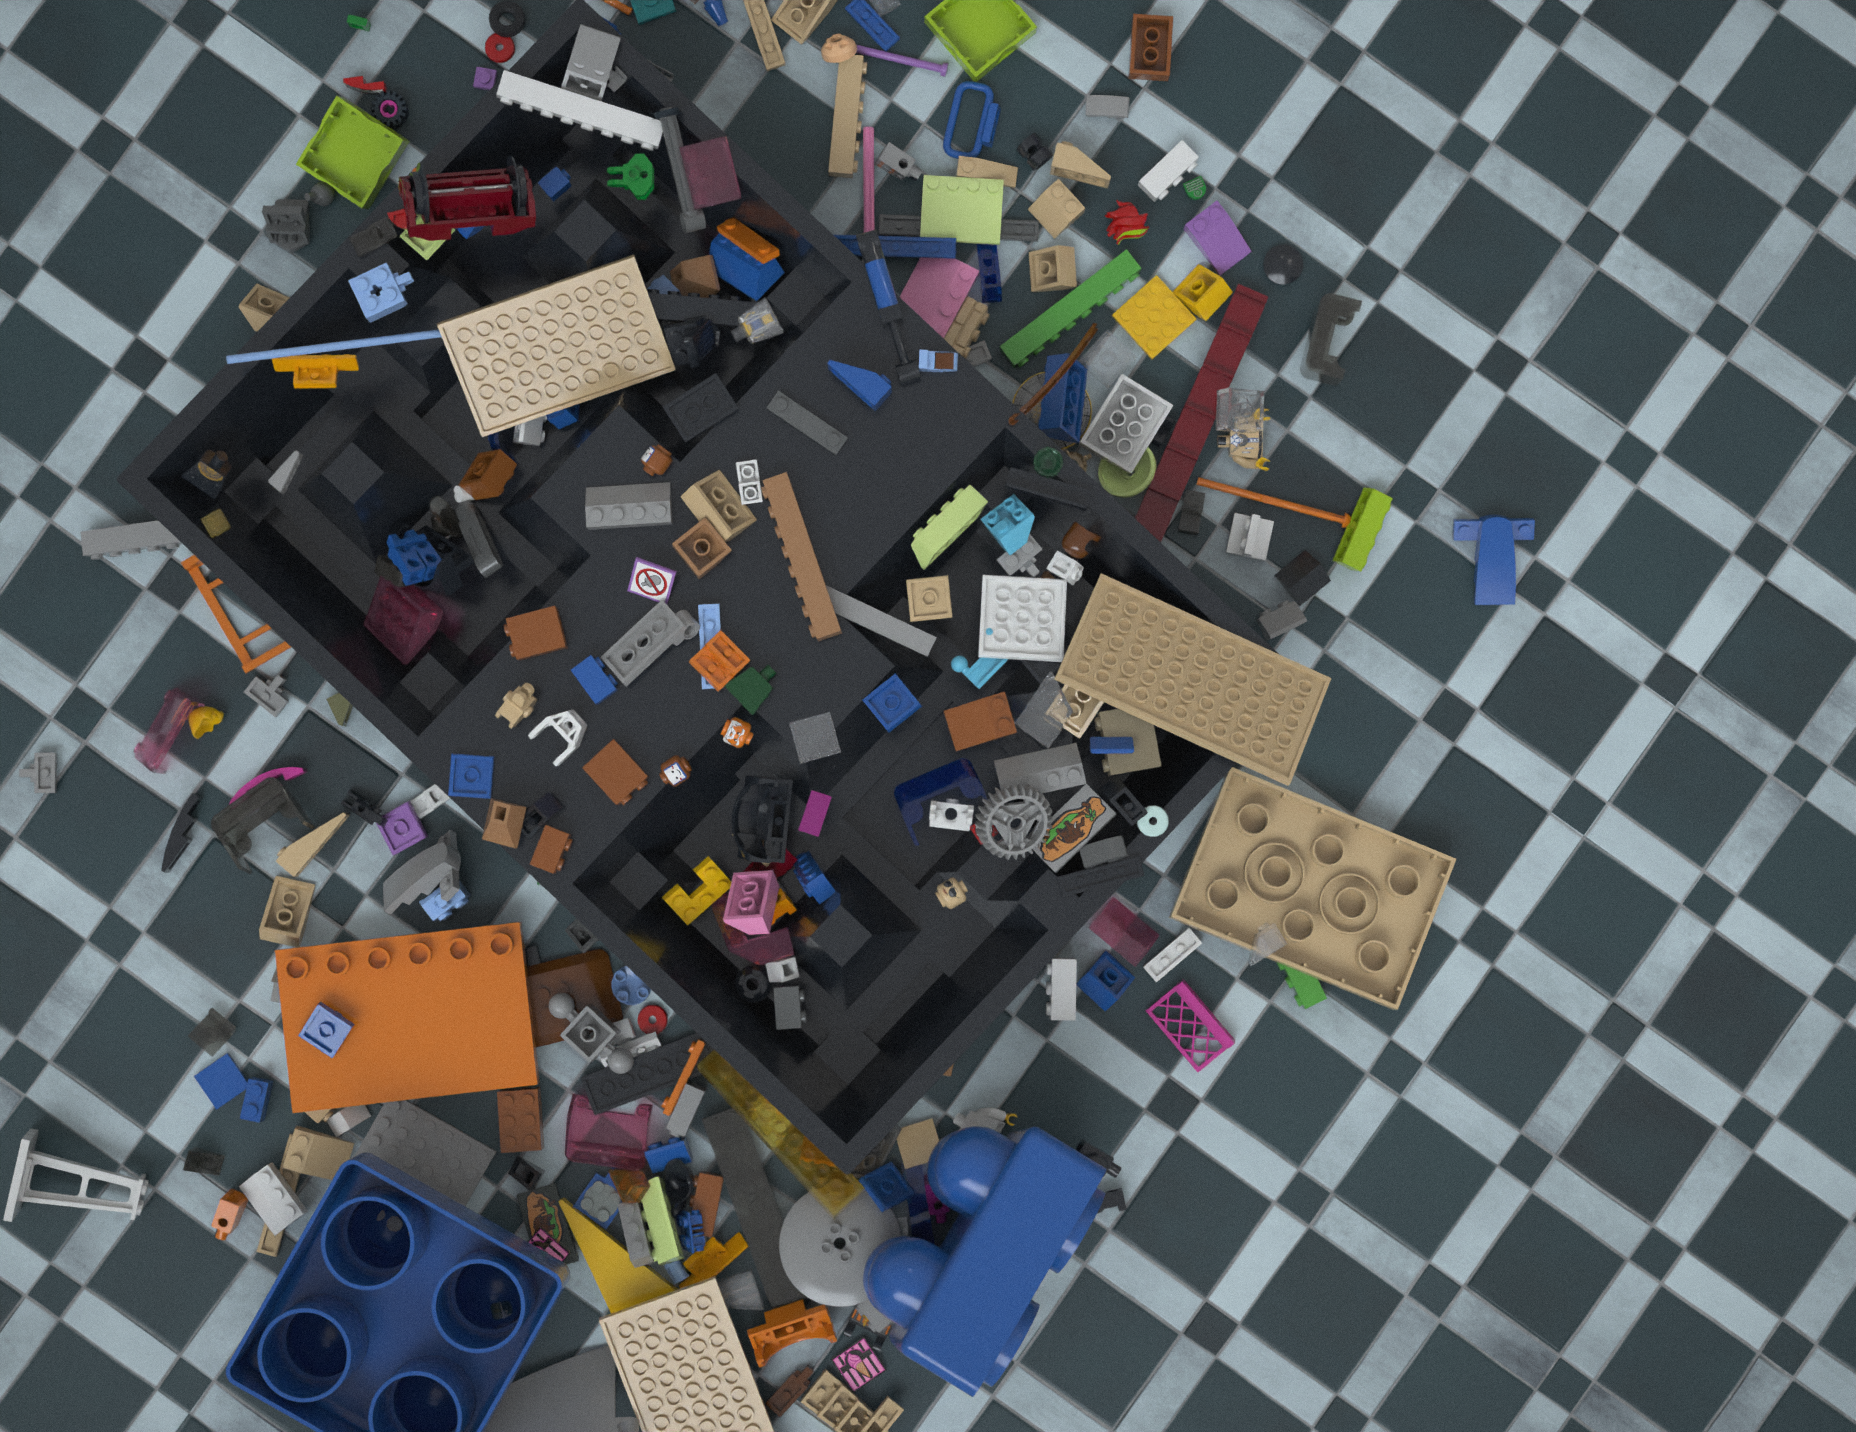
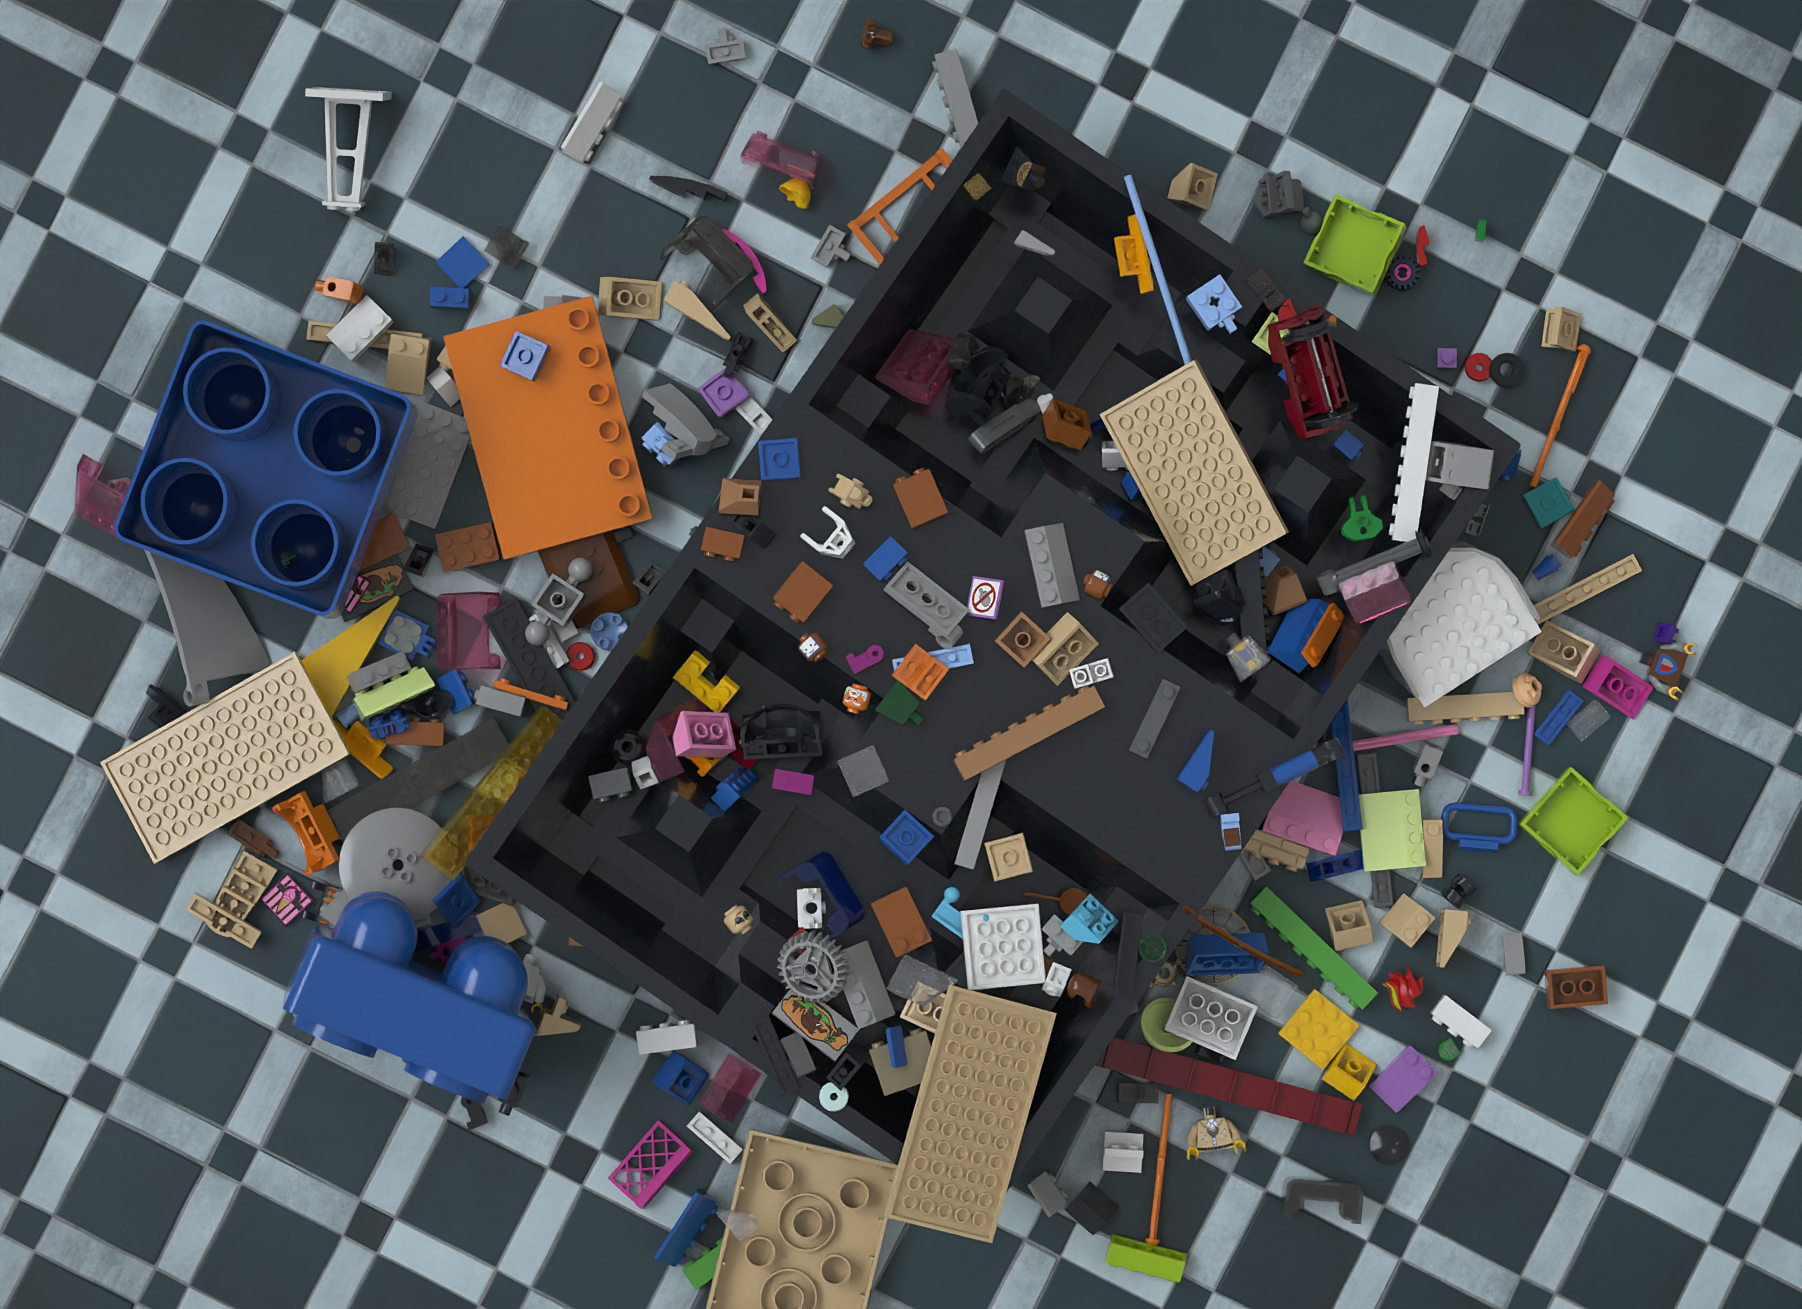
camera: 85 degrees right, 0 degrees up
blue hips [386,529,442,586] -> none
clear orange slope [608,1169,650,1203] -> none
yellowish green slope [911,485,988,570] -> none
clear brick [1216,388,1264,434] -> none
none -> dark orange brick [358,512,412,572]
none -> tan piece [534,992,581,1036]
none -> white slope [561,82,623,164]
none -> blue slope [654,1188,718,1267]
none -> tan slope [743,293,797,352]
none -> magenta leg [845,645,884,675]
none -> reddish brown gear [860,19,892,50]
none -> dark grey tile [932,807,952,827]
none -> dark orange piece [1023,888,1087,915]
none -> white piece [1379,541,1542,708]

